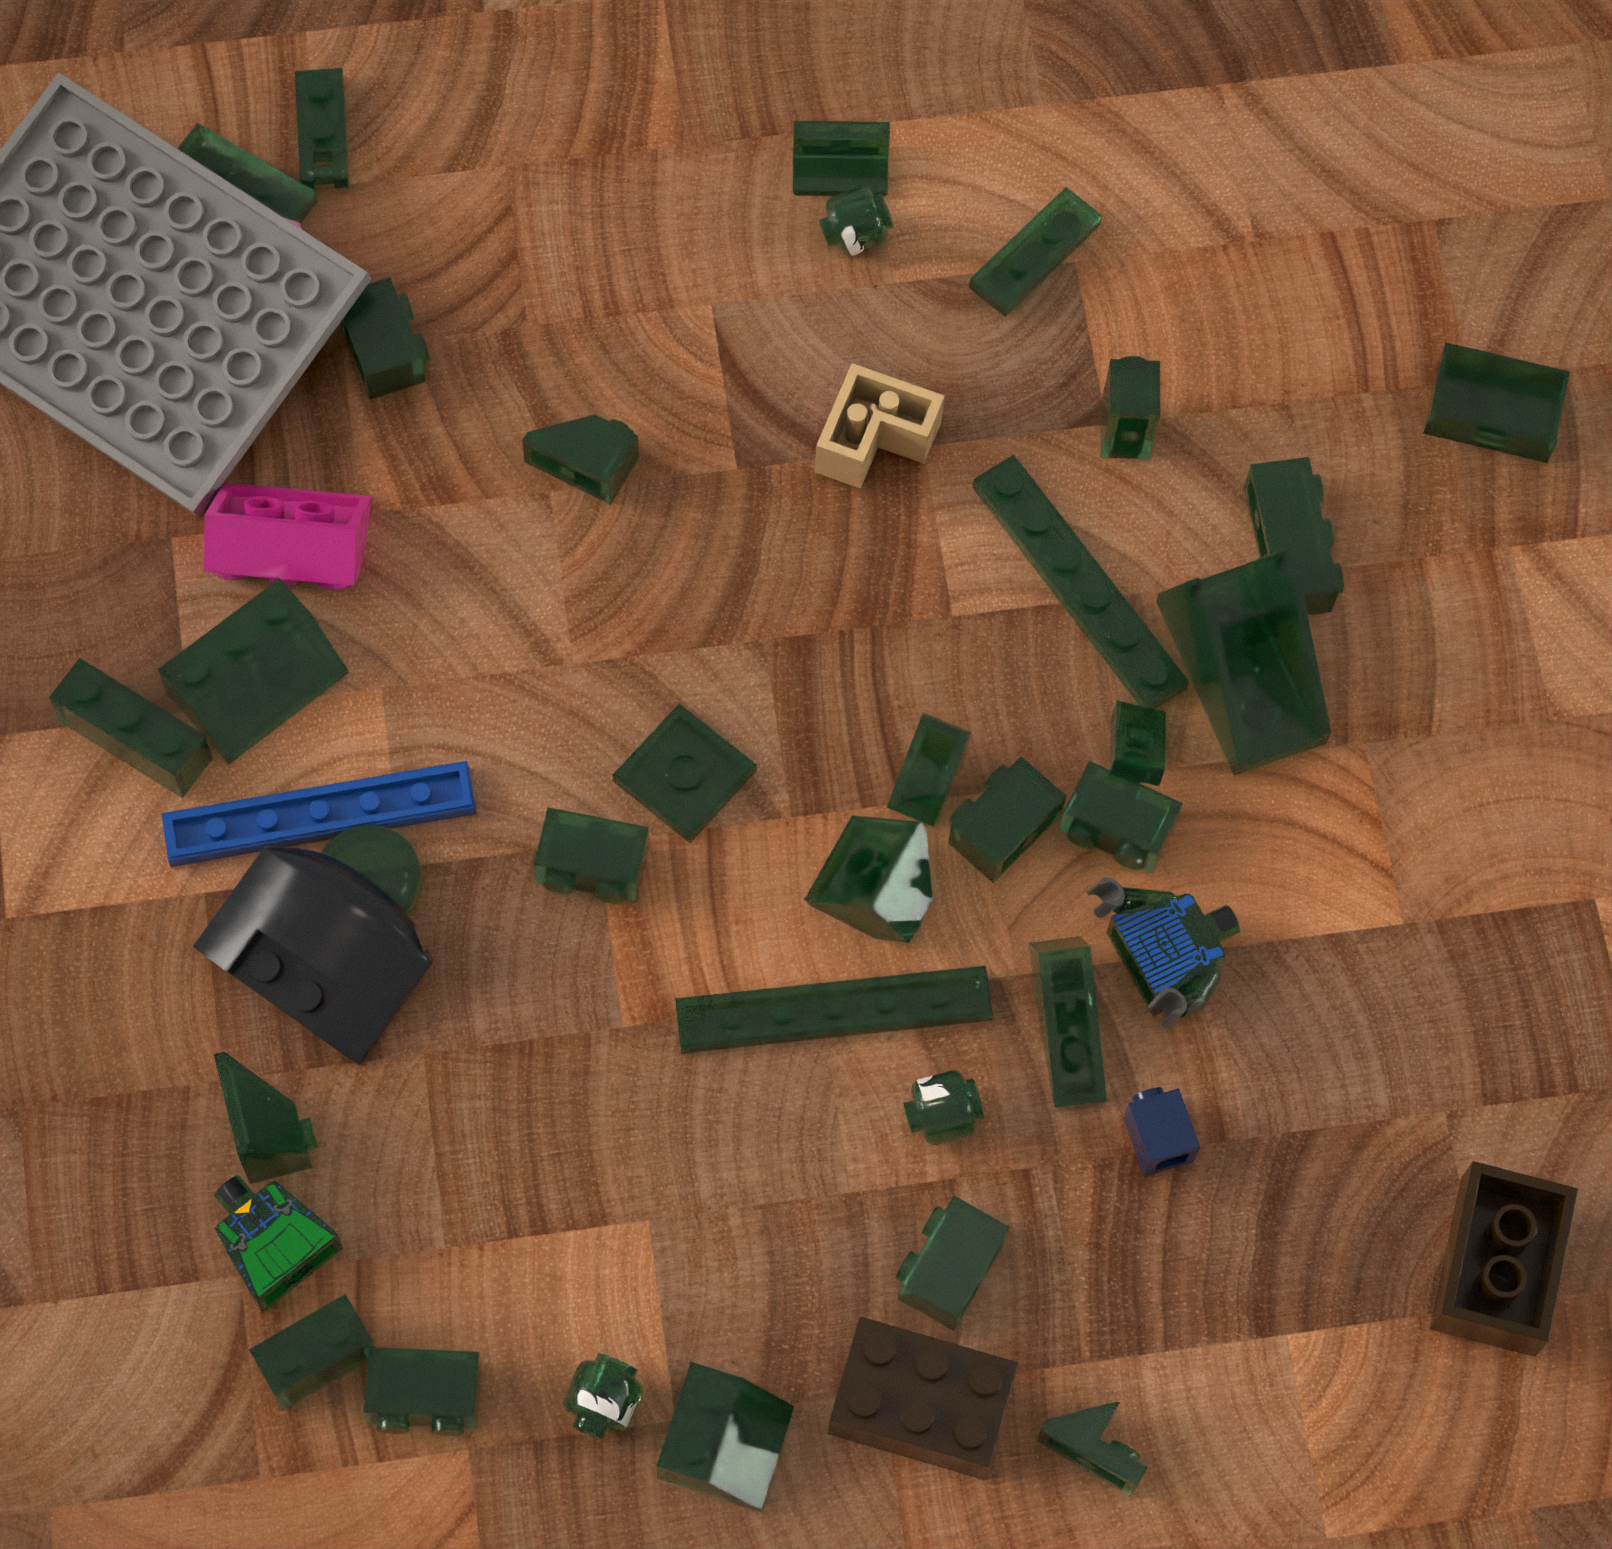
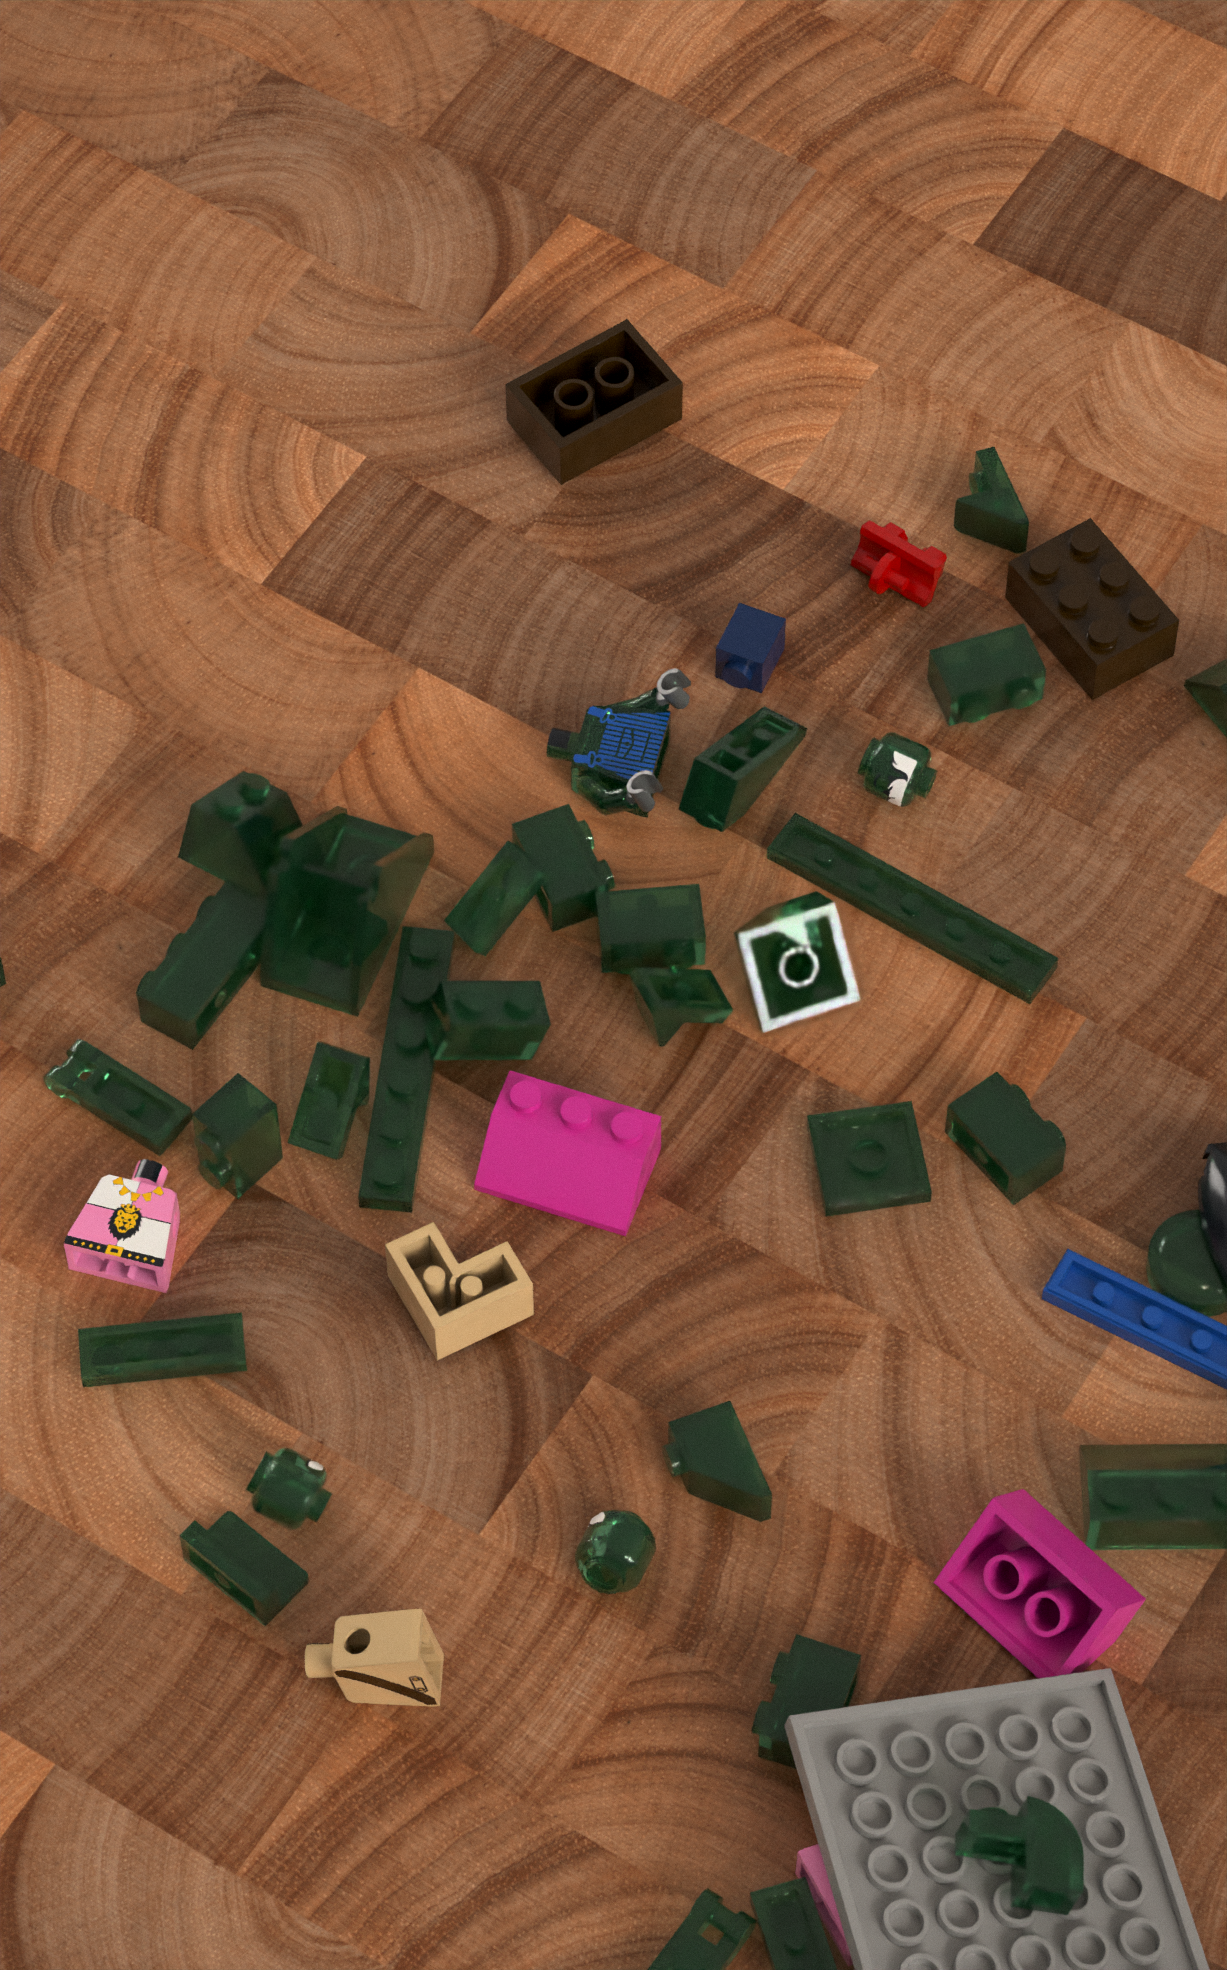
camera: 135 degrees left, 10 degrees down
none -> clear green plate [43,1039,193,1156]
none -> torso [64,1159,180,1293]
none -> clear green slope [178,771,319,902]
none -> clear green slope [287,1041,370,1160]
none -> tan torso [305,1609,444,1707]
none -> clear green brick [423,981,551,1060]
none -> dark pink slope [474,1070,661,1236]
none -> clear green head [574,1510,656,1594]
none -> red hips [850,520,947,608]
none -> clear green brick [955,1796,1084,1915]

